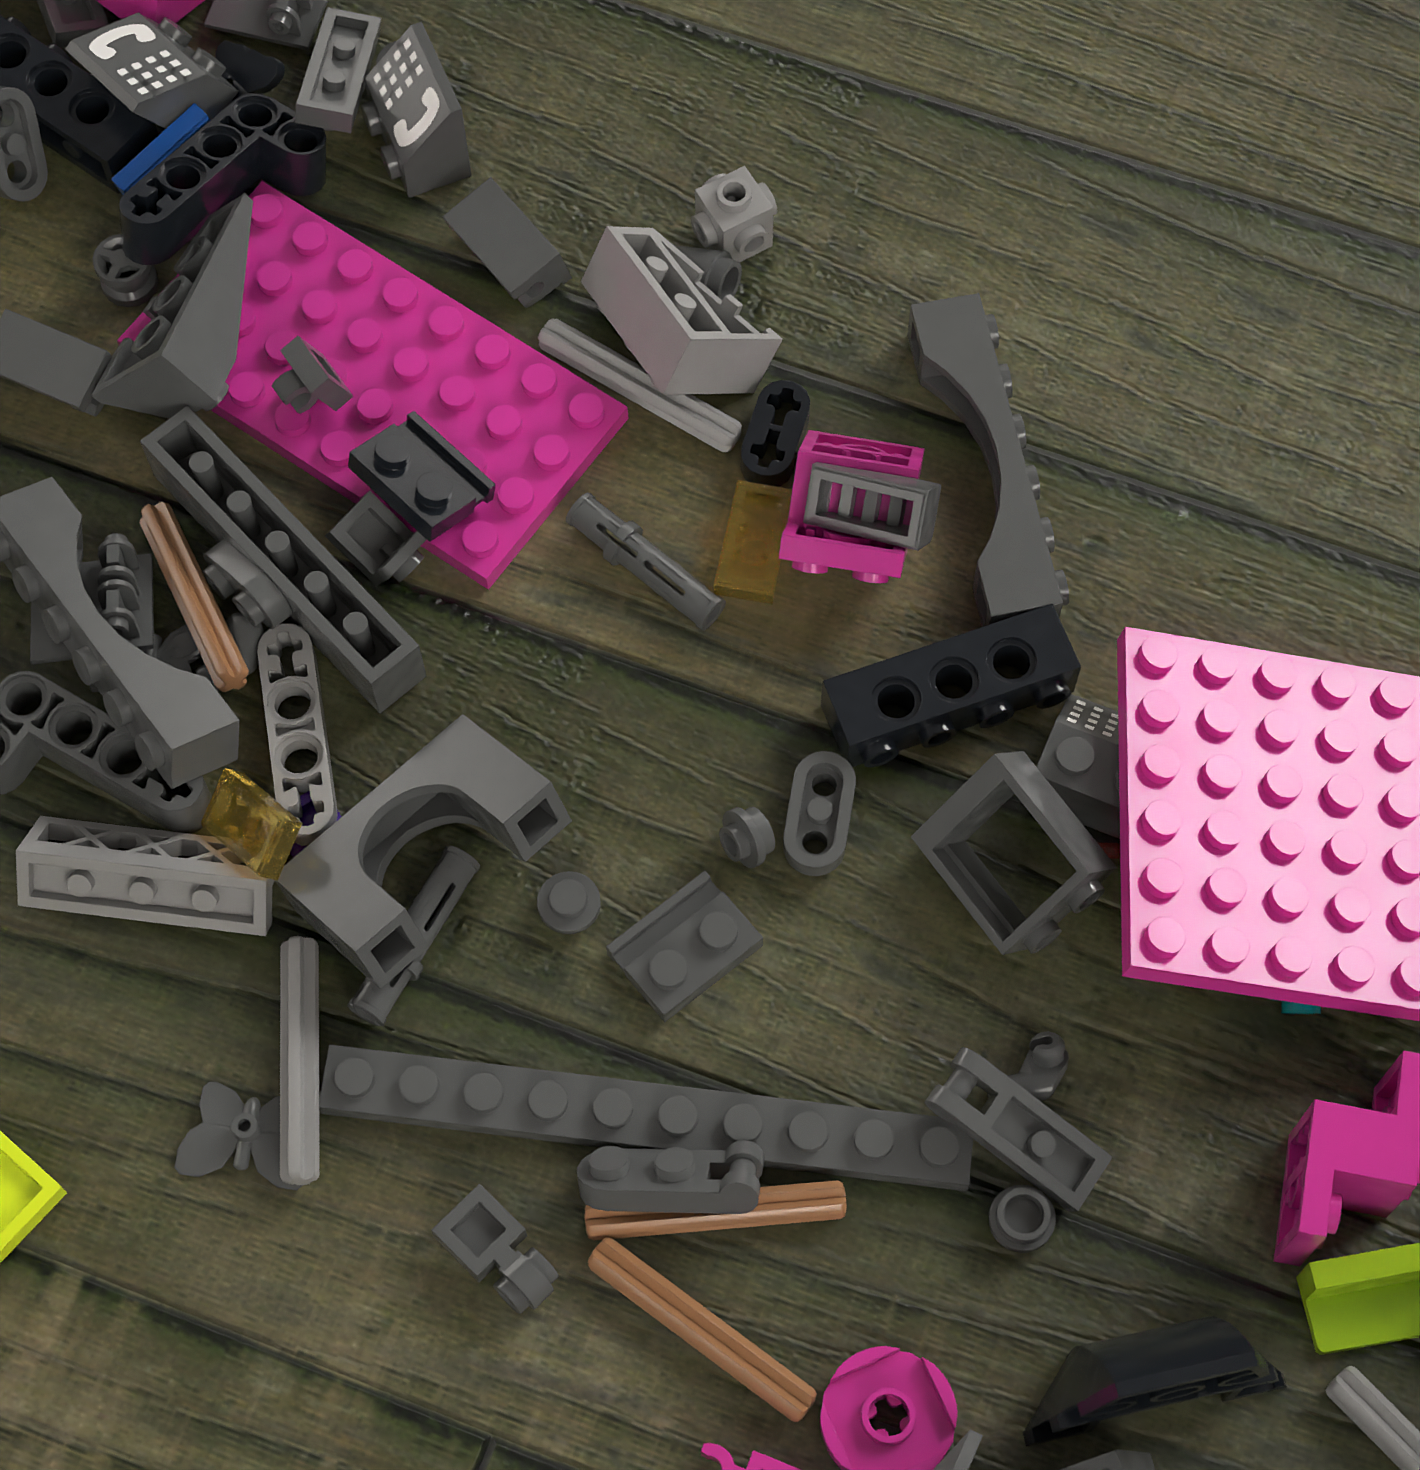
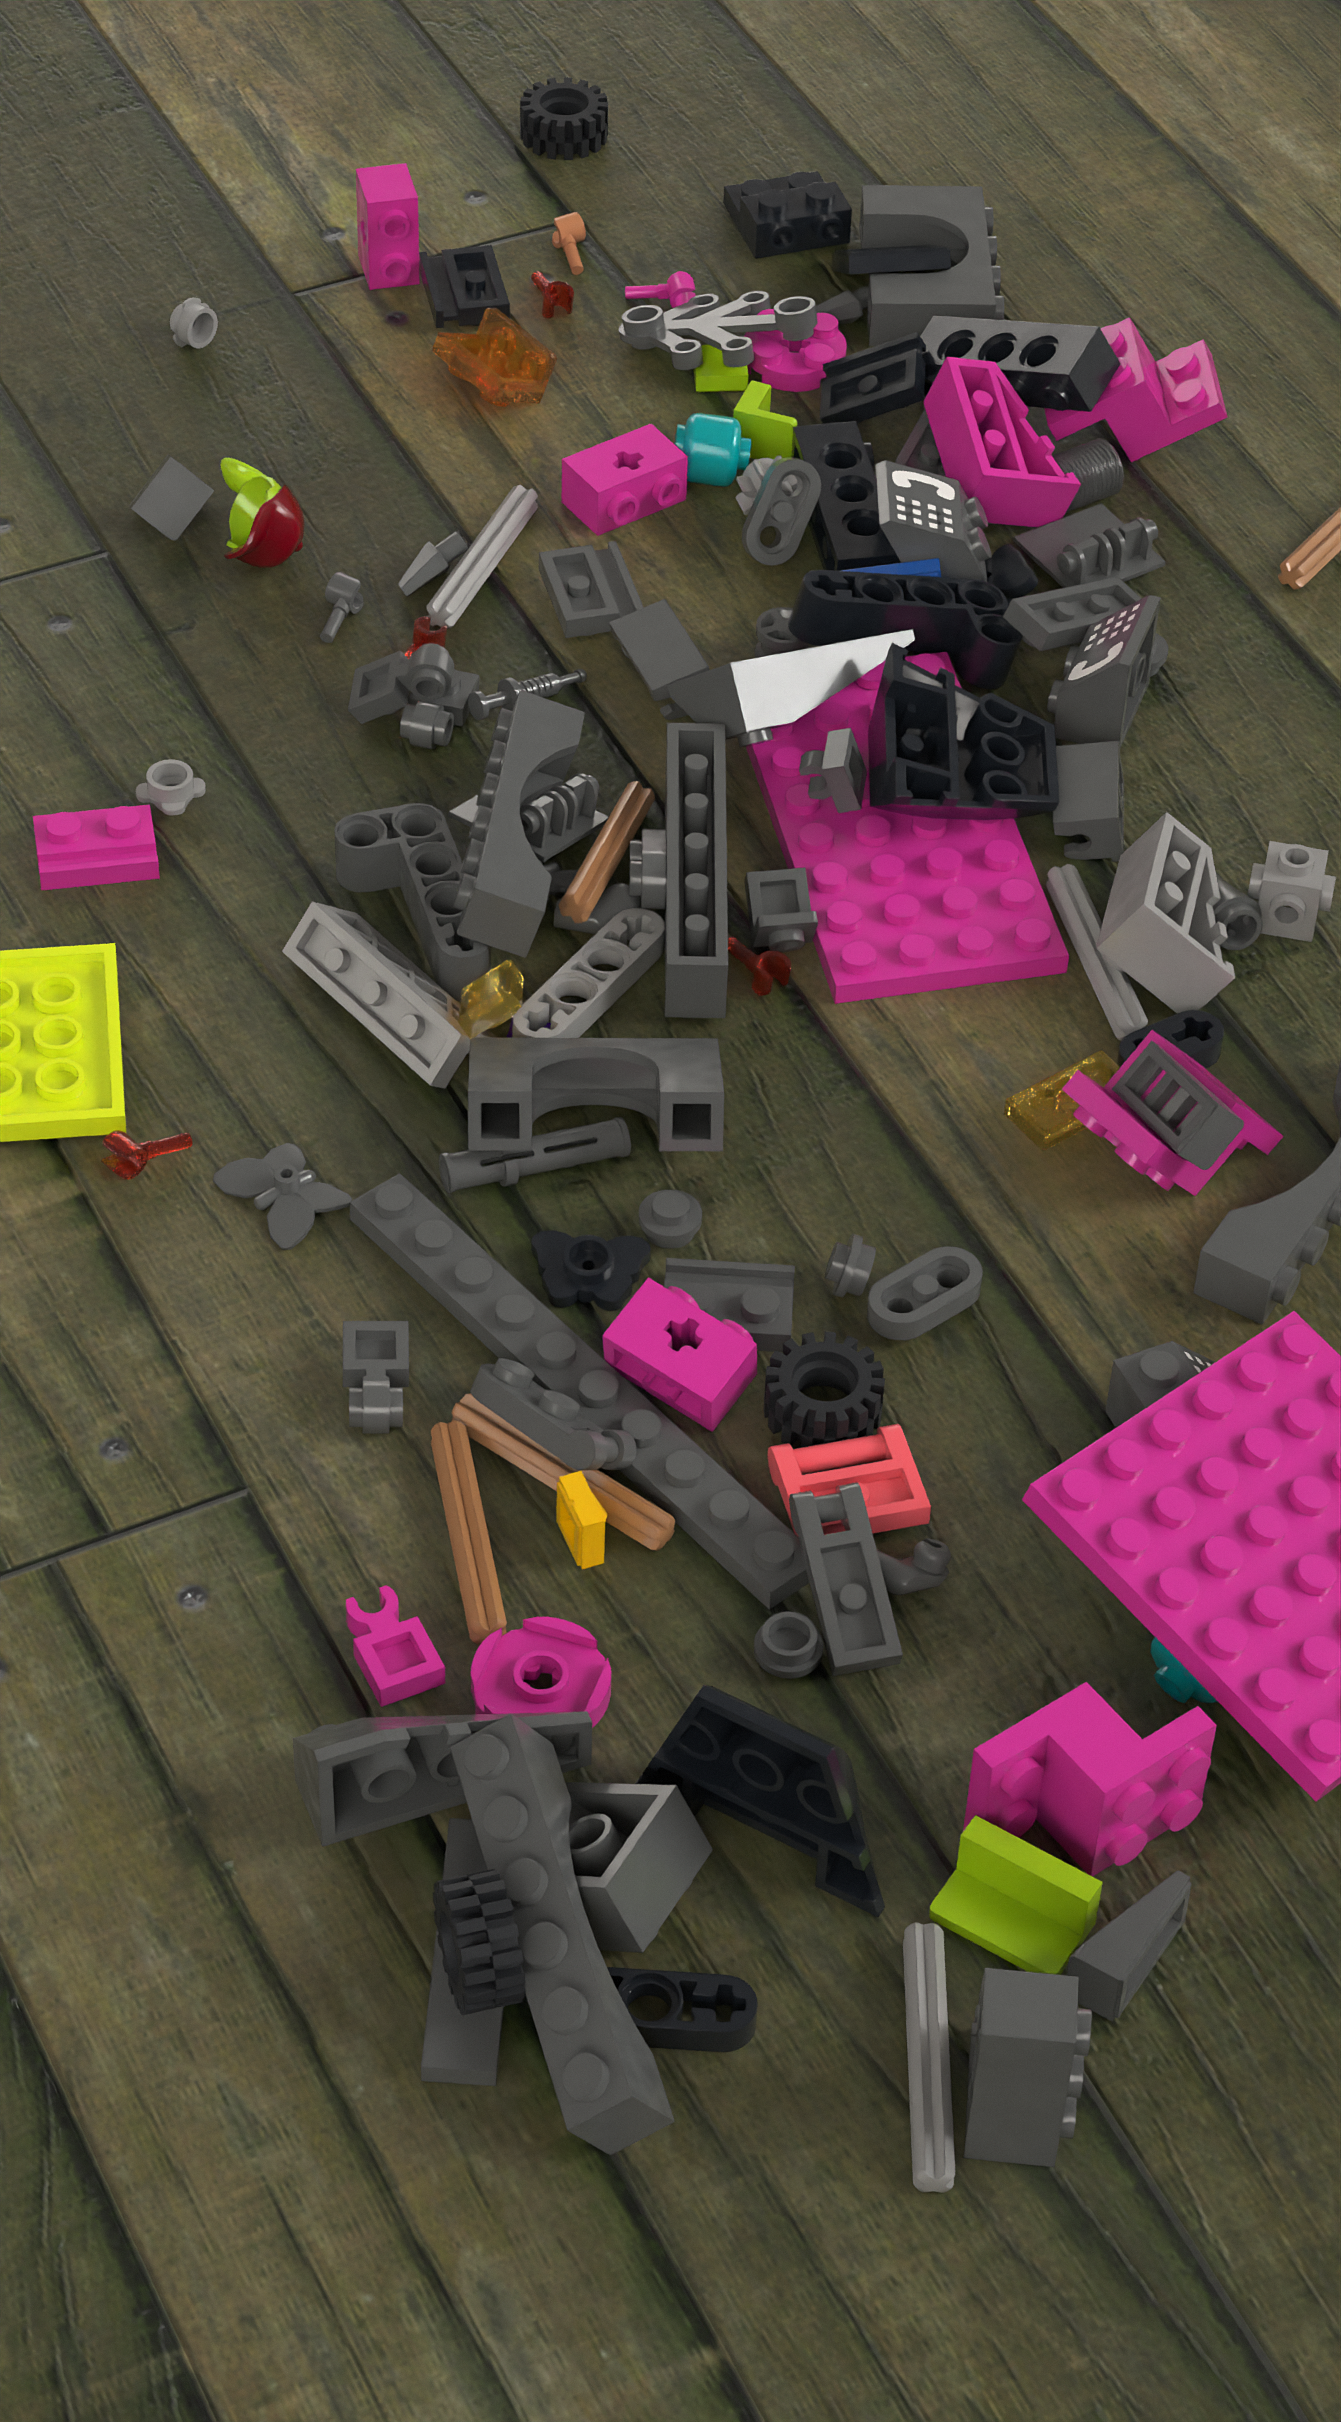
camera: 40 degrees right, 20 degrees down
light grey axle [280,936,320,1186] -> none
black plate [348,411,496,542] -> none
dark grey pin [566,492,726,631] -> none
black brick [821,603,1081,768] -> none
dark grey window [911,751,1117,955] -> none
none -> clear red hand [101,1130,192,1179]
none -> black animal [531,1230,651,1311]
none -> yellow tile [556,1471,608,1570]
none -> dark pink brick [602,1277,758,1432]
none -> clear red hand [728,936,791,995]
none -> black tyre [763,1332,885,1448]
none -> coral plate [768,1424,931,1536]
none -> black wedge [868,643,1060,820]

